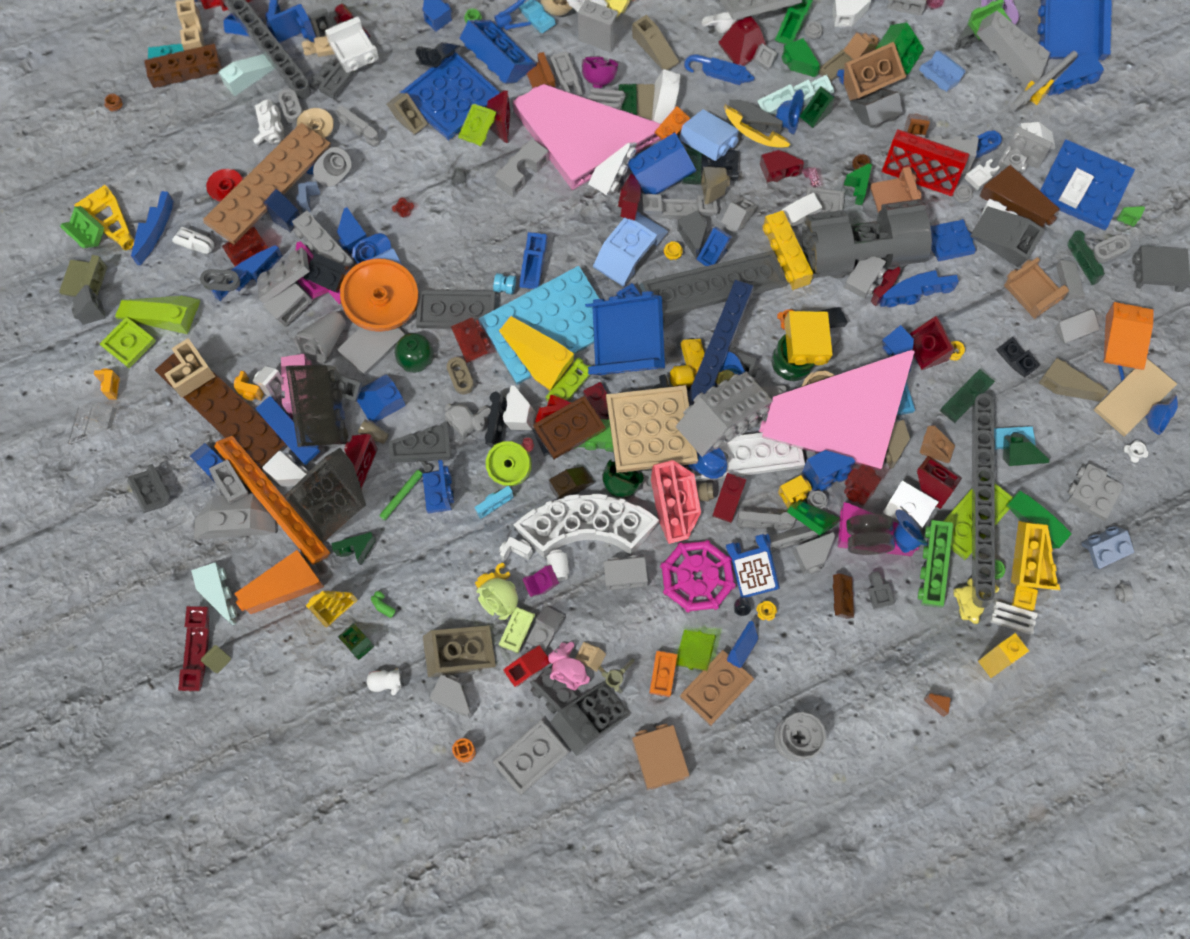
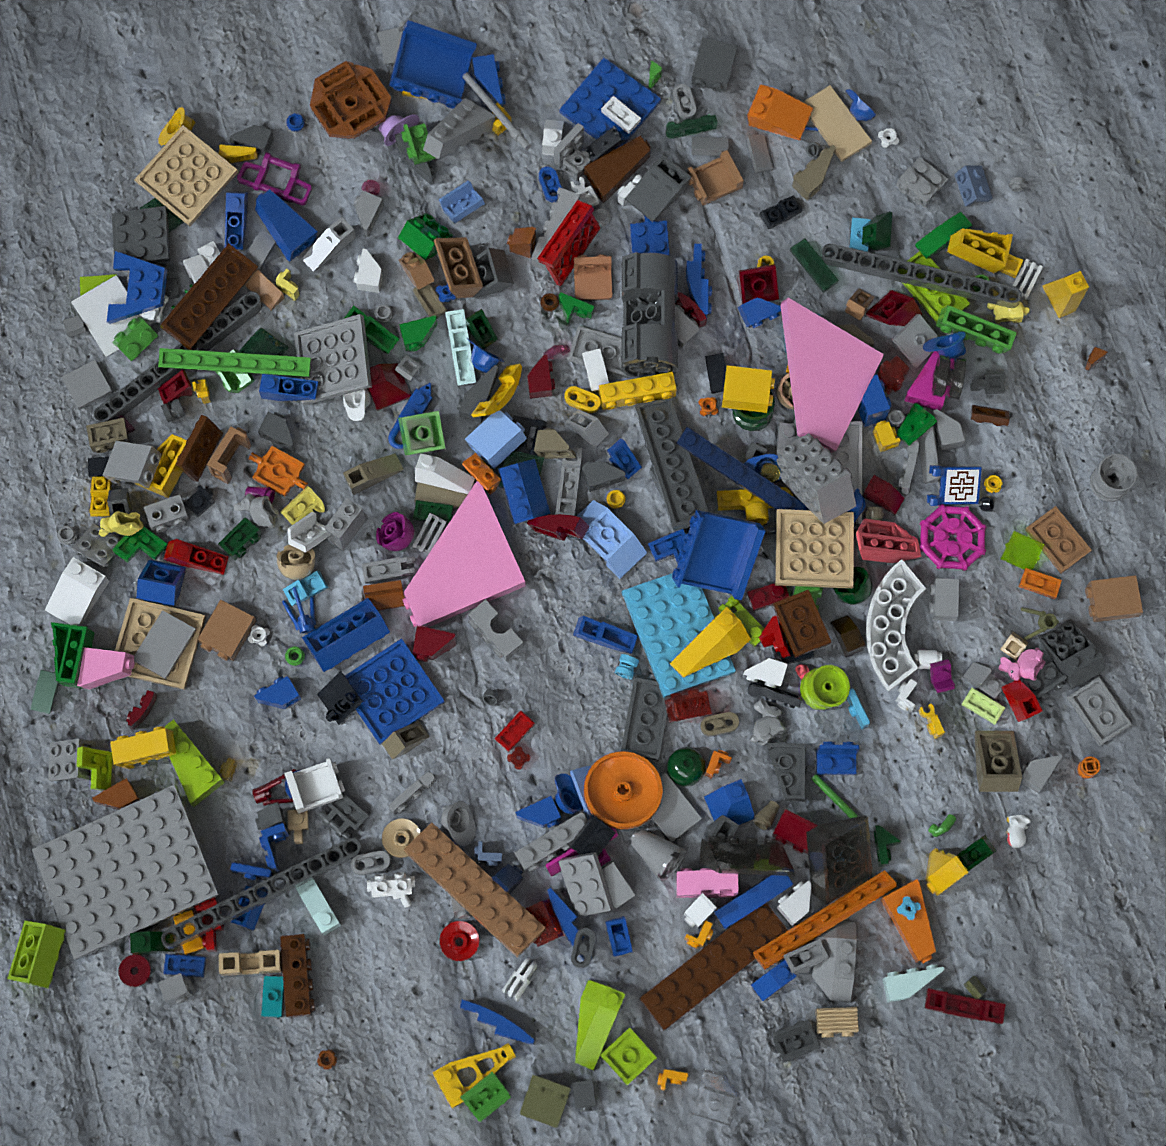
camera: 85 degrees left, 5 degrees up
tan brick [164,338,215,398] -> none
lime plate [458,104,496,147] -> none
yellowish green cylinder [476,578,518,620] -> none
white slope [588,142,637,195] -> none
blue slope [727,621,758,668] -> none
none -> bright green brick [398,411,445,455]
none -> red plate [494,710,535,752]
none -> yellow plate [564,386,600,413]
none -> black hinge [584,126,626,162]
none -> blue slope [605,916,633,957]
none -> orange bracket [704,750,732,778]
none -> dark grey hinge [807,142,823,157]
none -> tan brick [815,1007,859,1038]
none -> medium azure plate [897,896,921,920]

